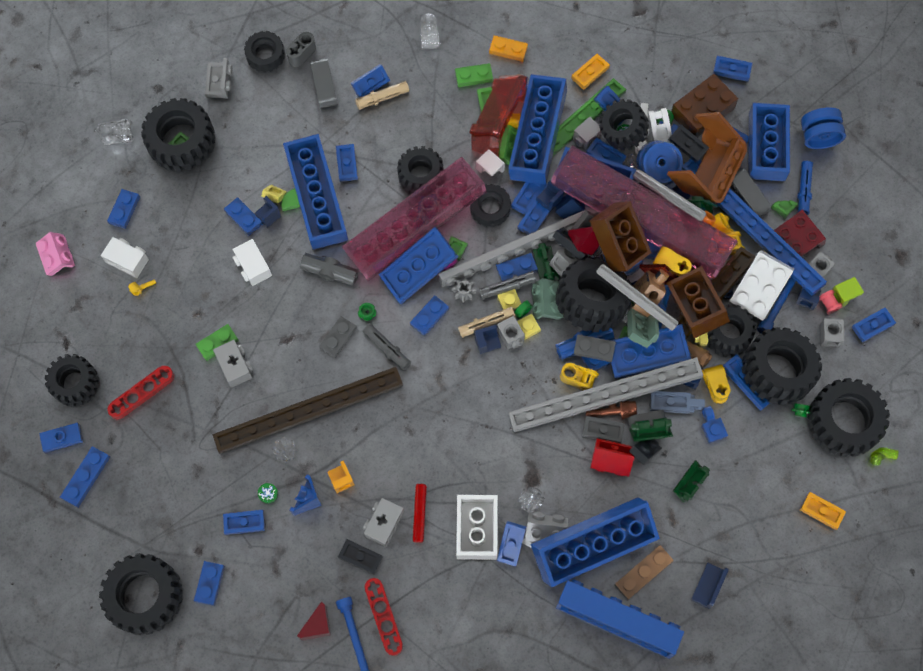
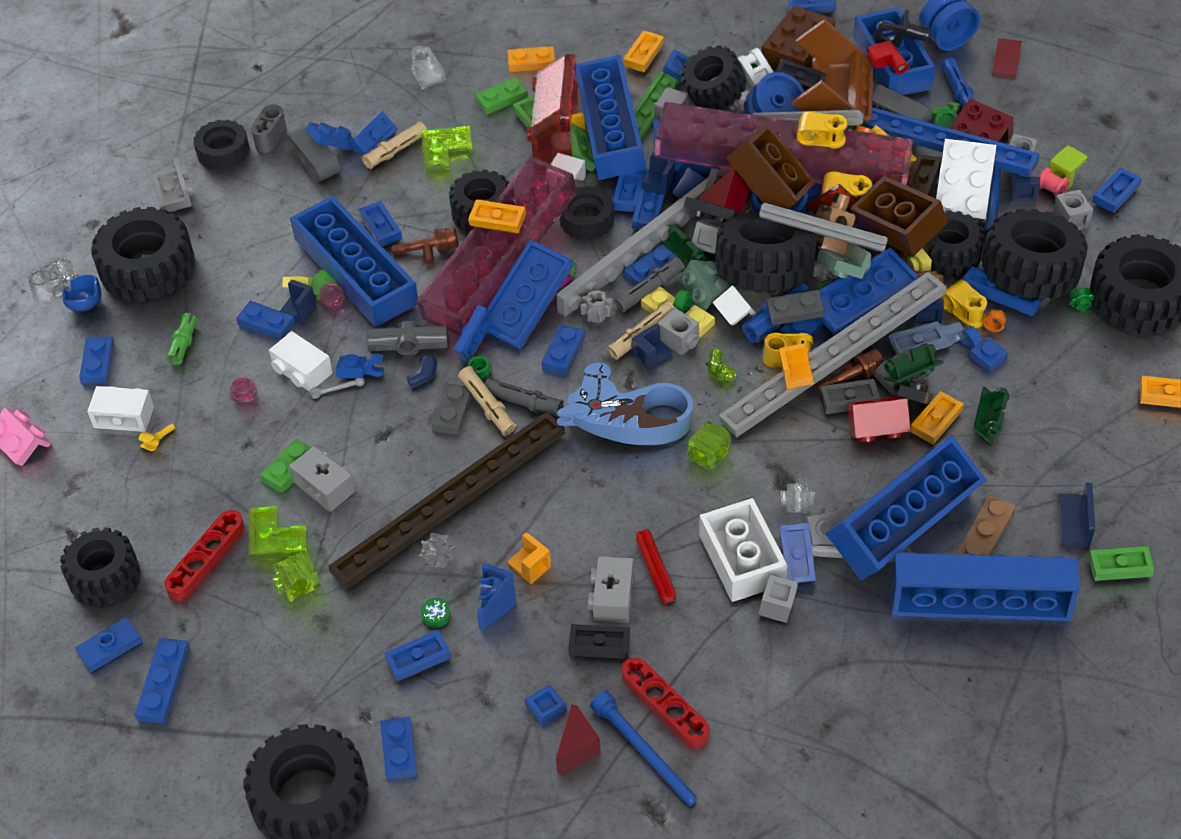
camera: 20 degrees left, 20 degrees down
none -> blue hair [62,274,102,312]
none -> bright green pin [166,313,198,365]
none -> clear pink plate [230,378,257,403]
none -> clear neon green plate [249,505,308,561]
none -> clear neon green brick [272,550,321,602]
none -> blue plate [305,122,355,151]
none -> light grey hinge [310,378,365,399]
none -> clear pink plate [318,283,344,309]
none -> blue plate [336,354,384,378]
none -> copper piece [391,227,459,264]
none -> dark blue arm [406,354,437,389]
none -> clear neon green plate [422,126,472,171]
none -> blue plate [454,305,493,364]
none -> tan pin [458,366,517,437]
none -> light orange plate [468,199,526,233]
none -> blue tile [525,685,567,726]
none -> medium blue animal [557,362,693,445]
none -> clear neon green brick [688,421,731,471]
none -> clear neon green arm [708,349,736,382]
none -> white panel [713,286,757,326]
none -> light grey brick [758,574,798,623]
none -> light orange panel [779,343,814,389]
none -> yellow piece [796,111,847,149]
none -> red piece [866,41,909,75]
none -> black bracket [874,9,930,48]
none -> light orange plate [910,391,964,445]
none -> green tile [935,109,958,128]
none -> orange hinge [983,309,1006,332]
none -> dark red slope [992,38,1022,78]
none -> bright green plate [1088,546,1155,581]

